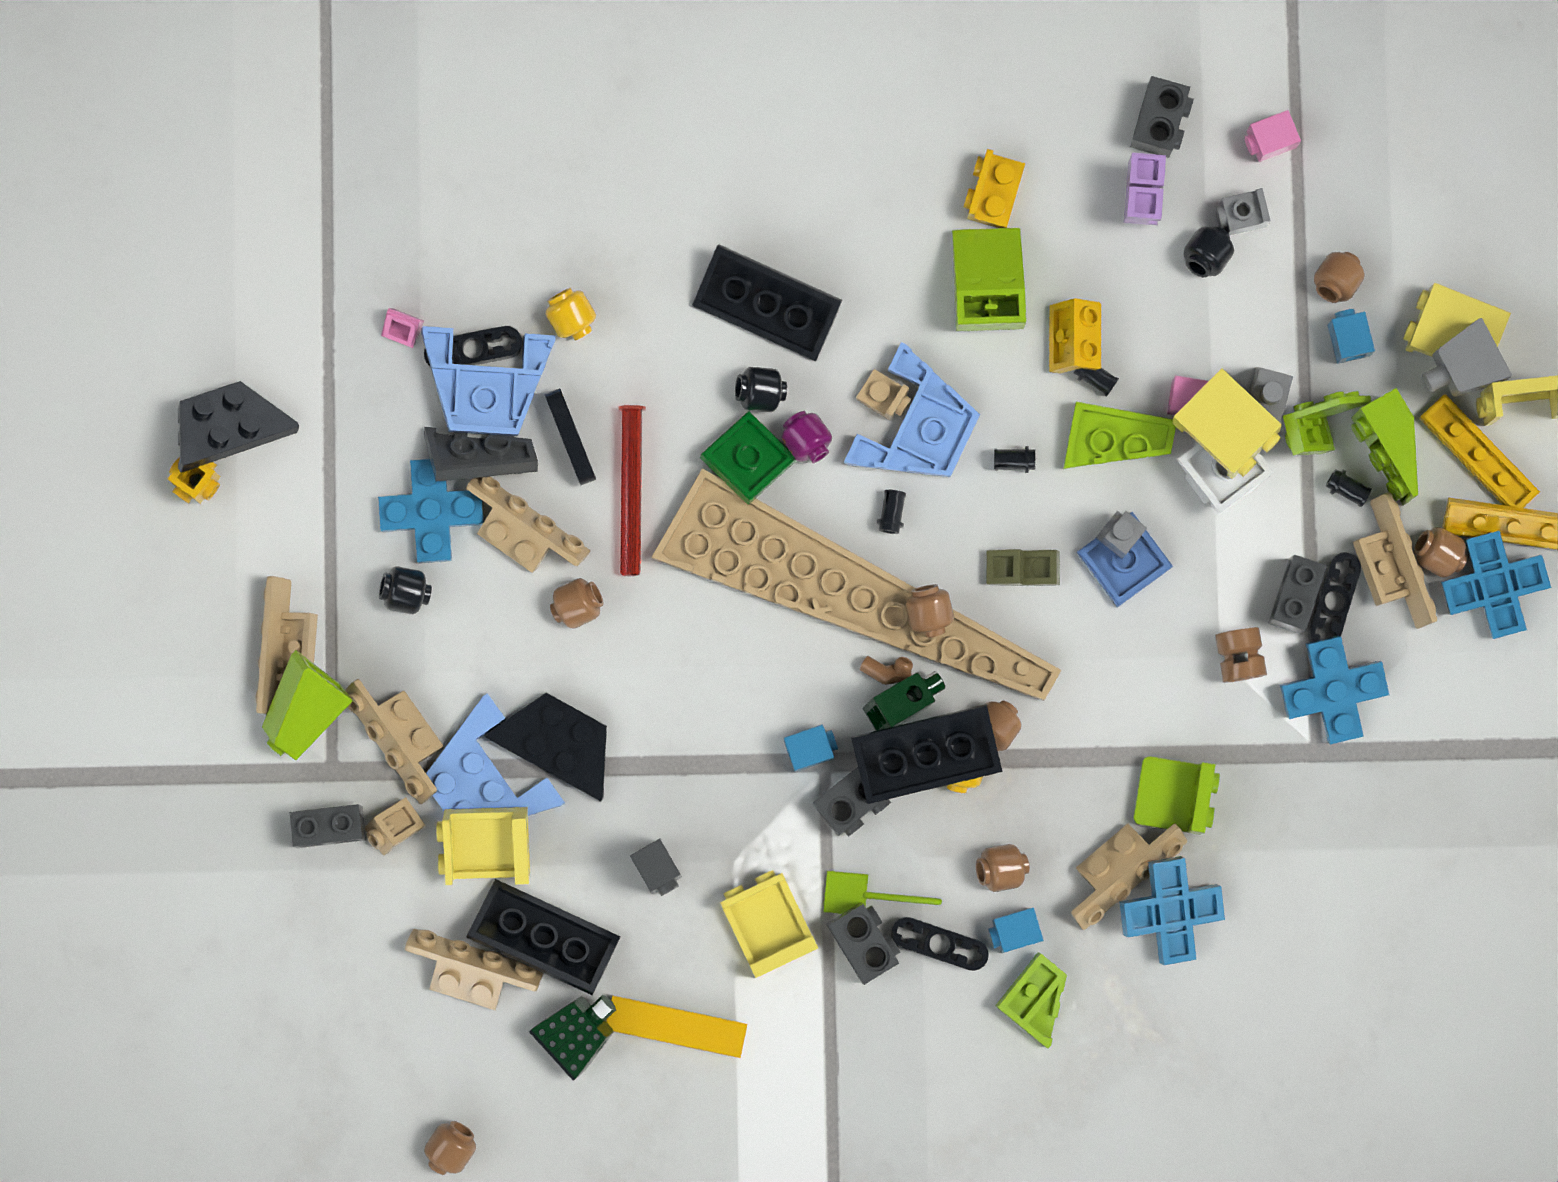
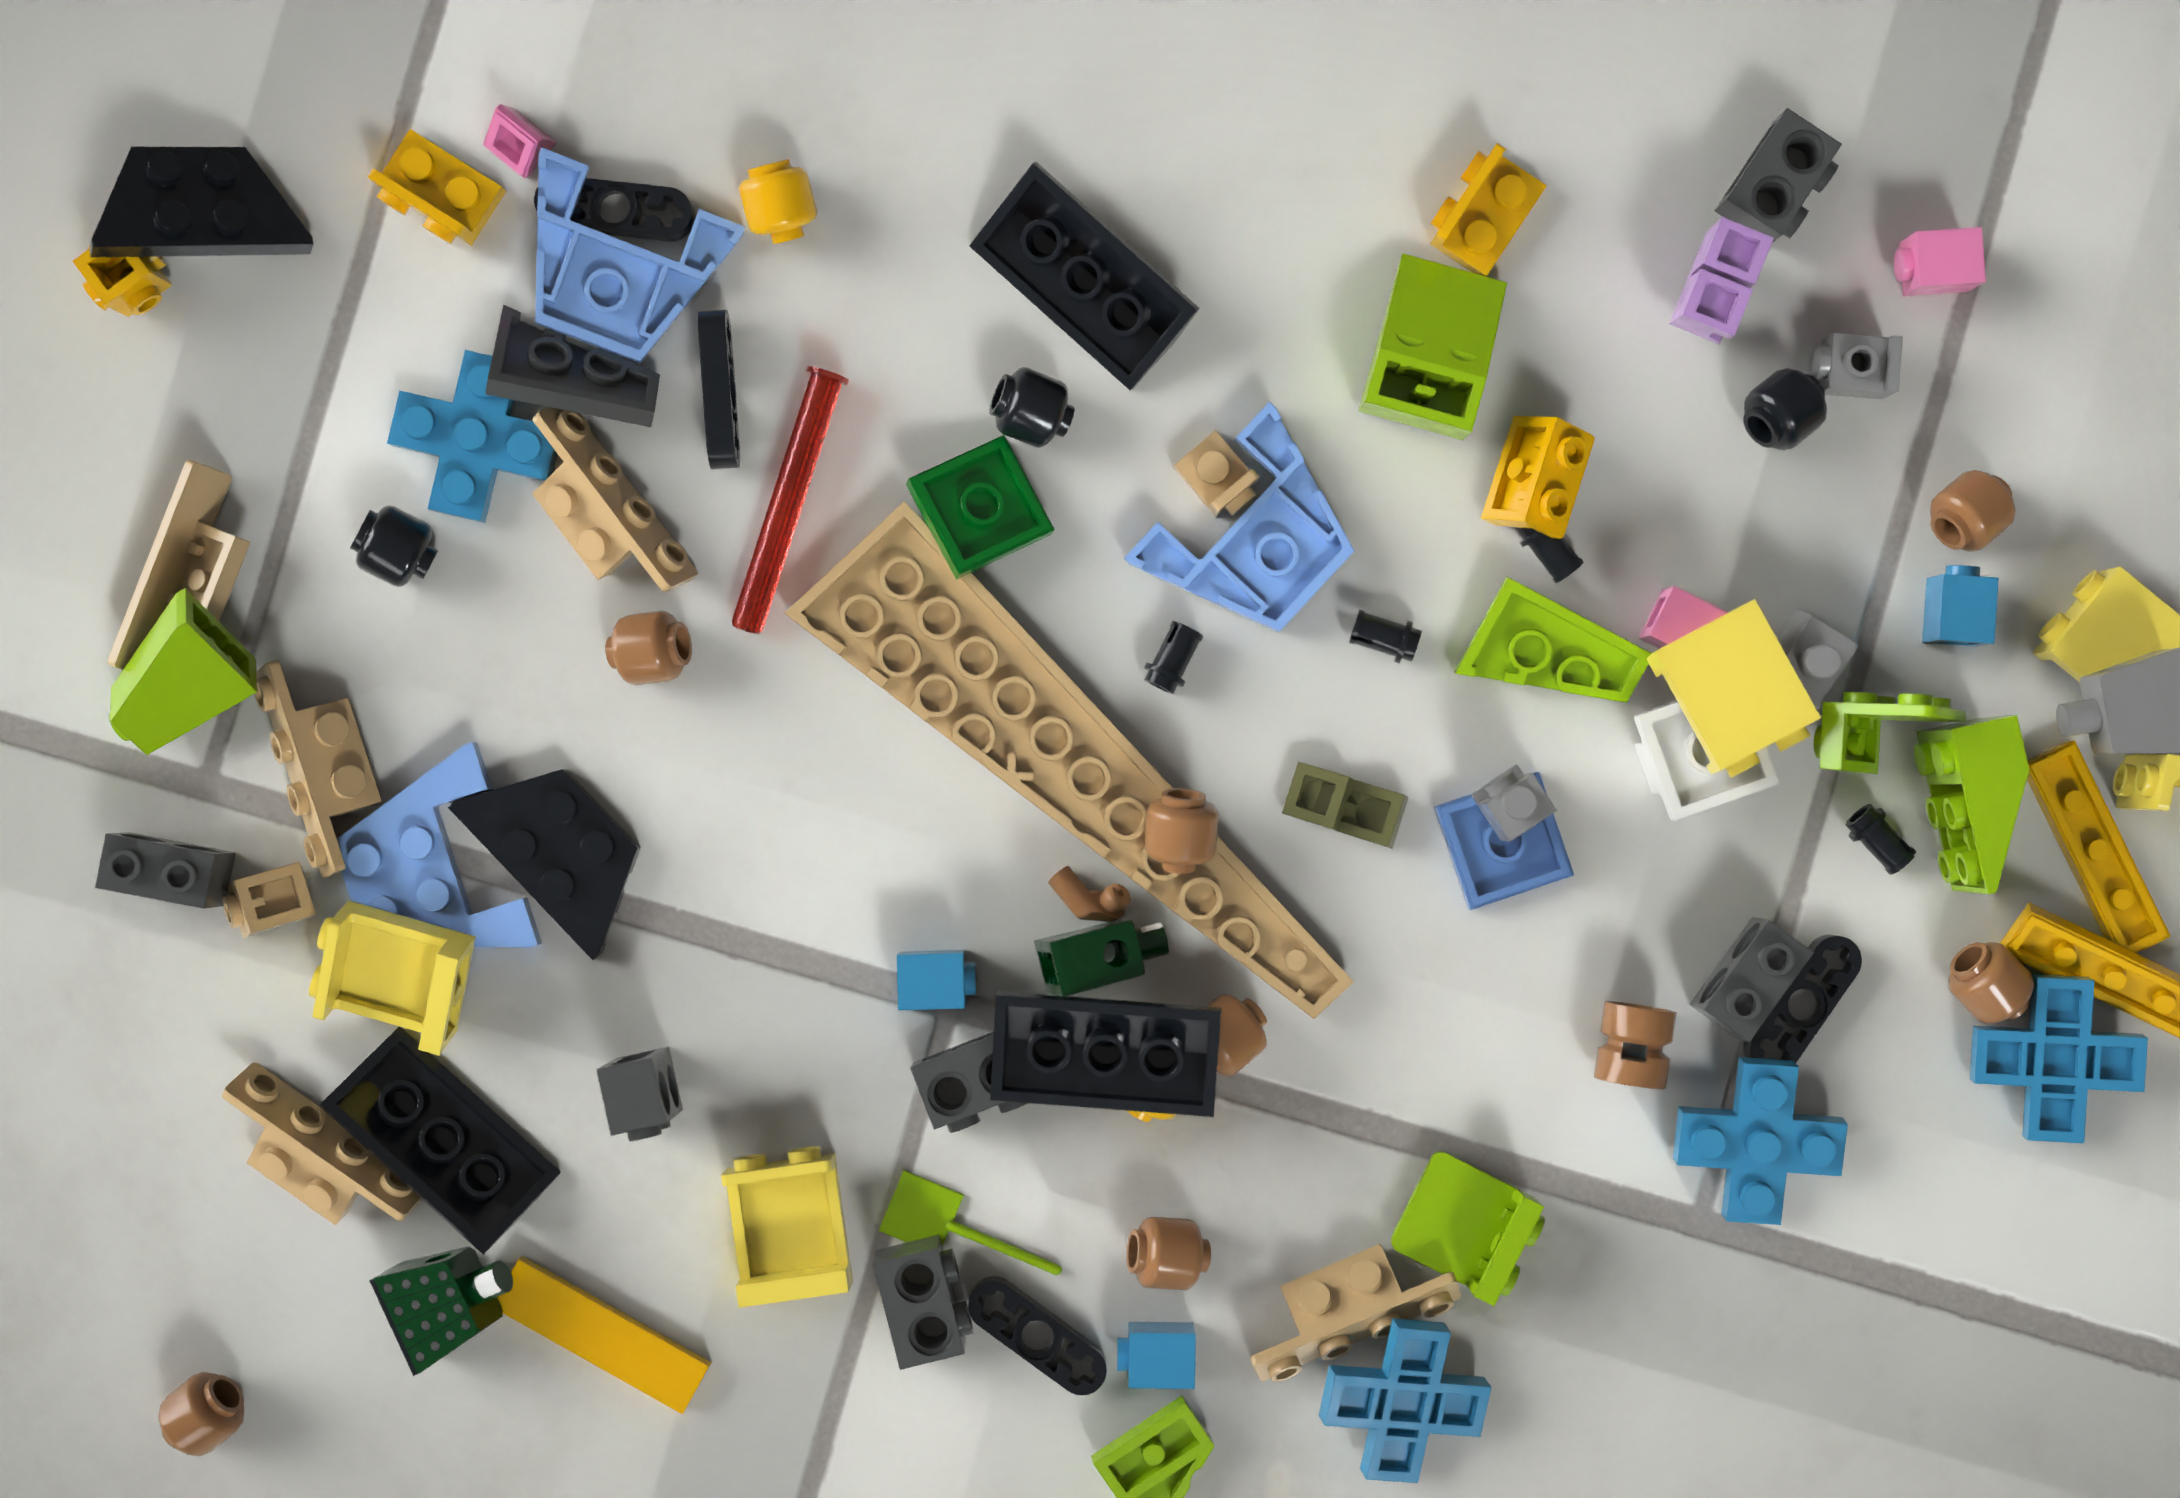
camera: 15 degrees right, 5 degrees up
magenta head [781,411,832,463] -> none
tan bracket [1353,492,1437,629] -> none
none -> yellow bracket [367,129,506,246]

